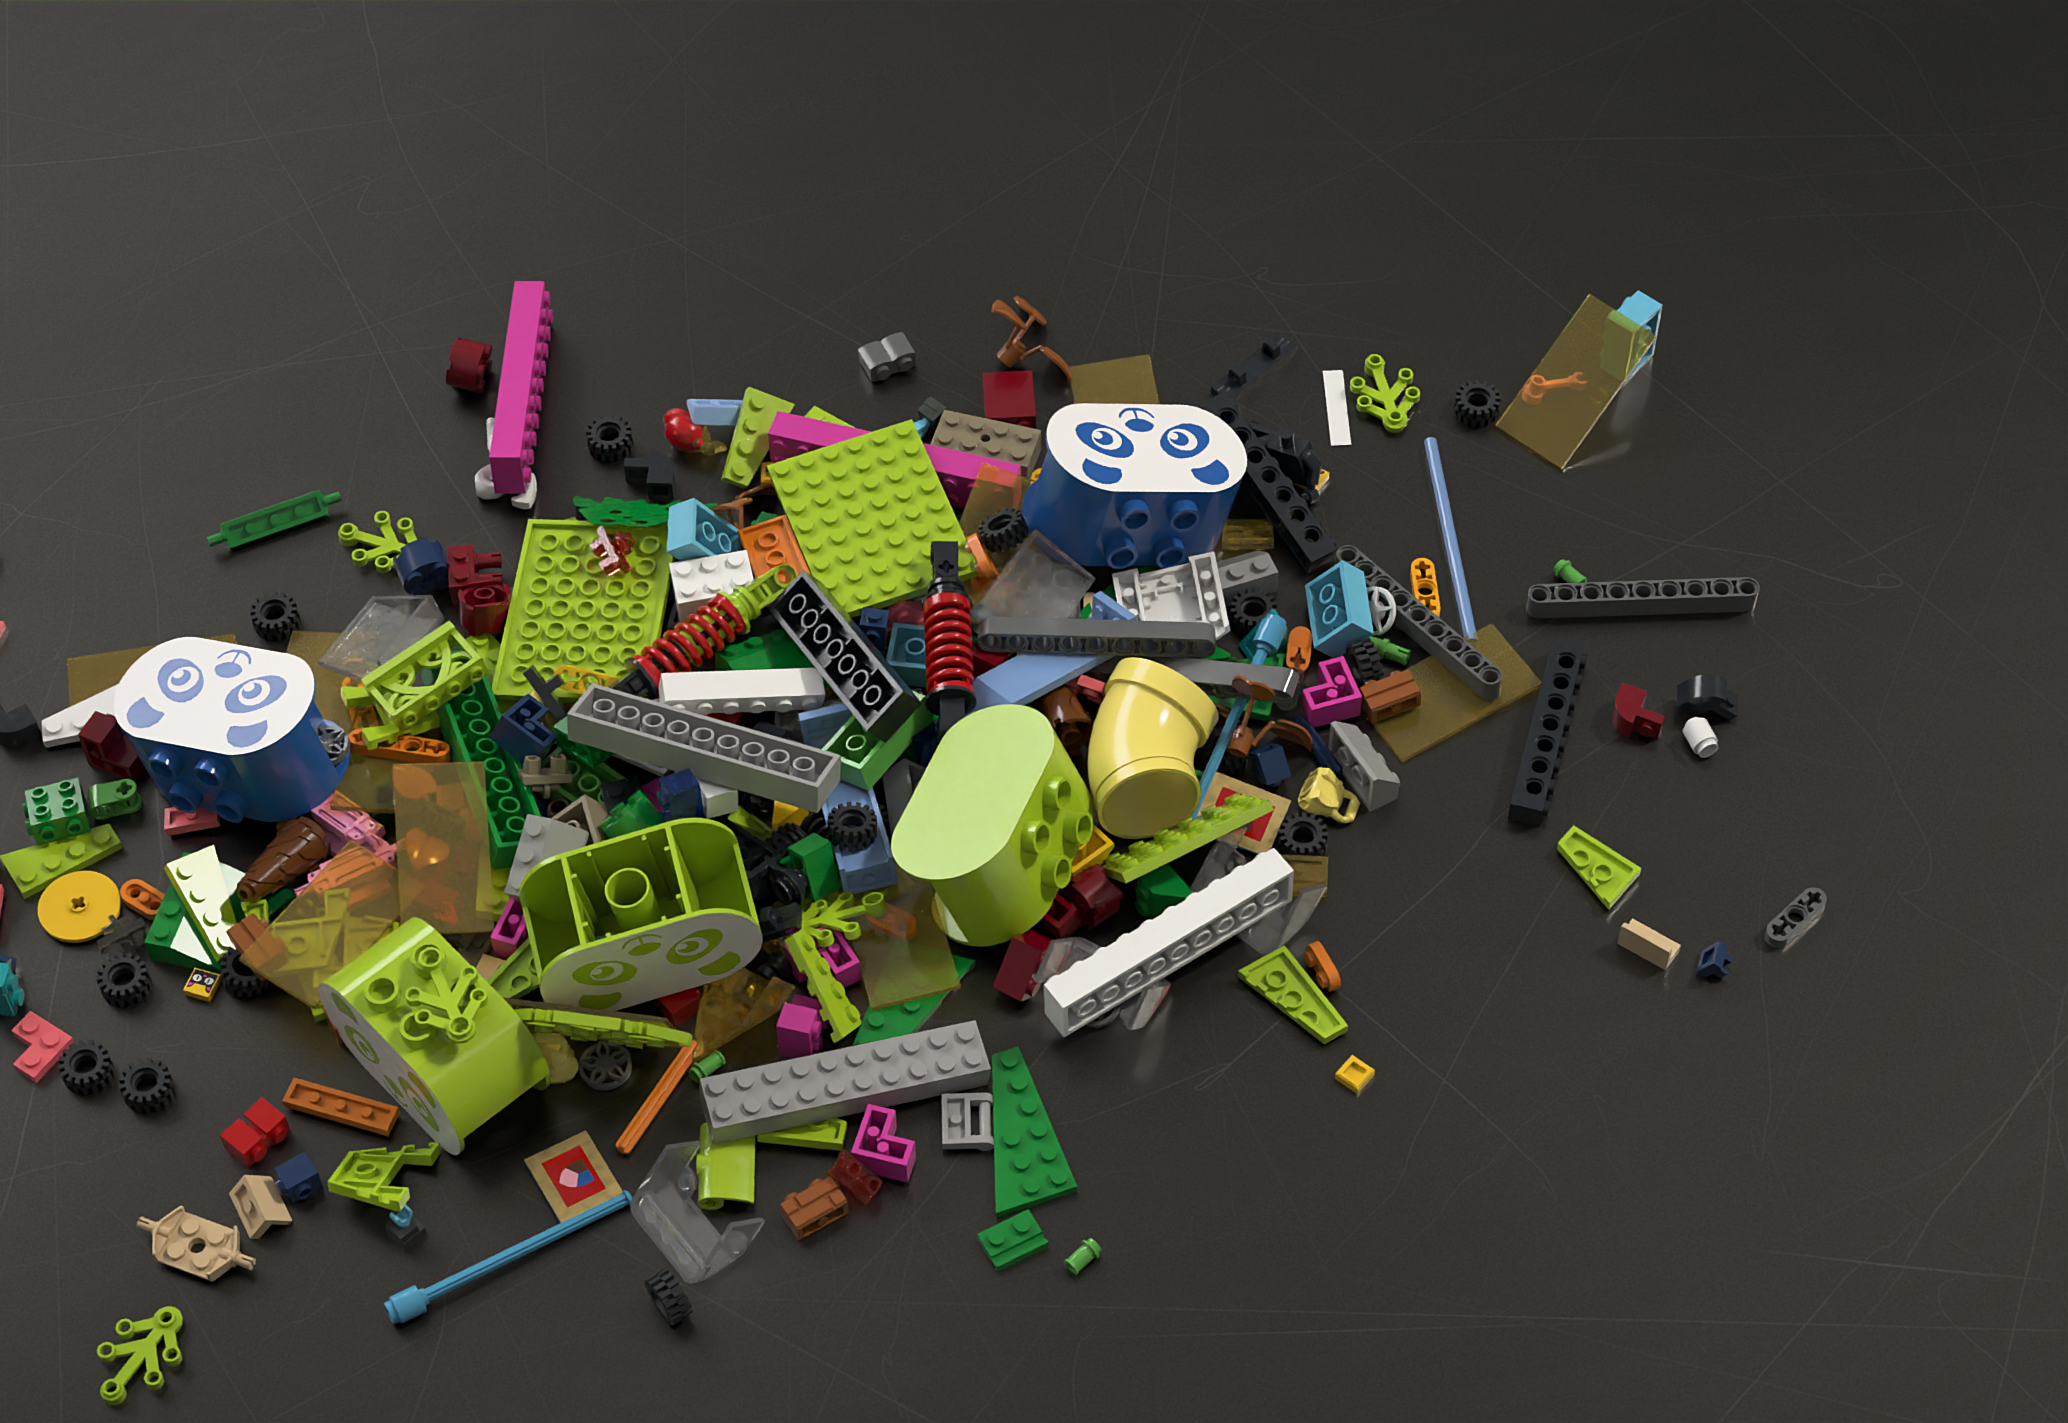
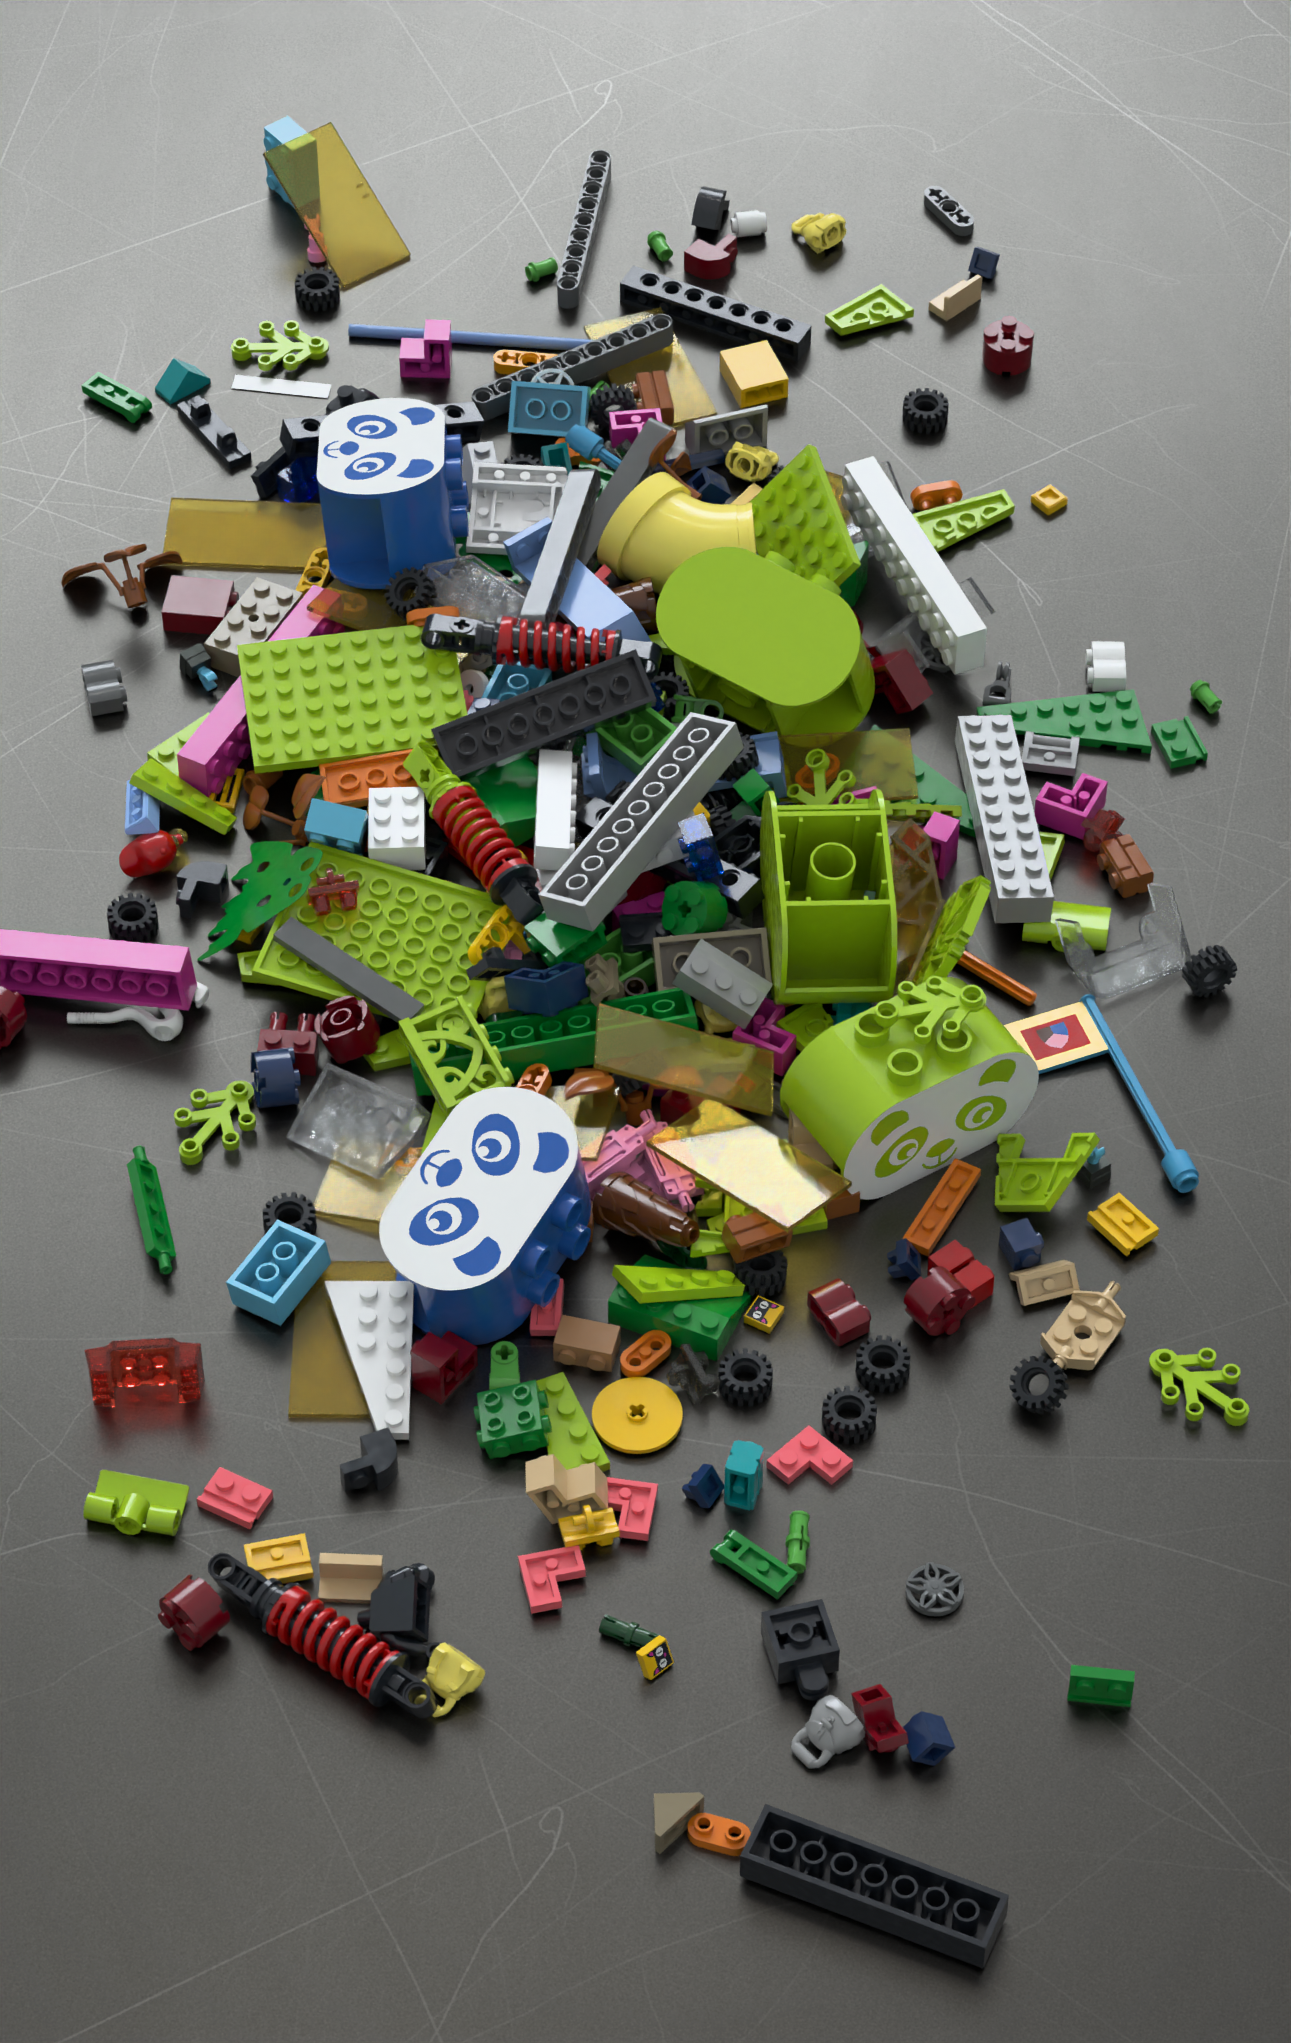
camera: 80 degrees left, 5 degrees down
none -> green plate [82,372,152,423]
none -> clear red plate [85,1338,205,1407]
none -> teal slope [155,358,211,404]
none -> medium azure brick [226,1219,331,1326]
none -> dark grey tile [273,917,424,1023]
none -> dark pink brick [399,319,452,378]
none -> medium nougat brick [553,1315,621,1372]
none -> bright green pin [647,231,673,261]
none -> yellow brick [720,340,788,408]
none -> light yellow piece [791,213,847,254]
none -> dark red brick [807,1278,872,1346]
none -> dark blue tile [887,1238,921,1280]
none -> black tyre [902,388,949,434]
none -> dark red brick [903,1266,976,1336]
none -> dark red brick [982,316,1034,375]
none -> dark grey piece [982,661,1012,706]
none -> black tyre [1009,1355,1069,1414]
none -> white brick [1086,641,1126,692]
none -> yellow plate [1087,1192,1159,1256]

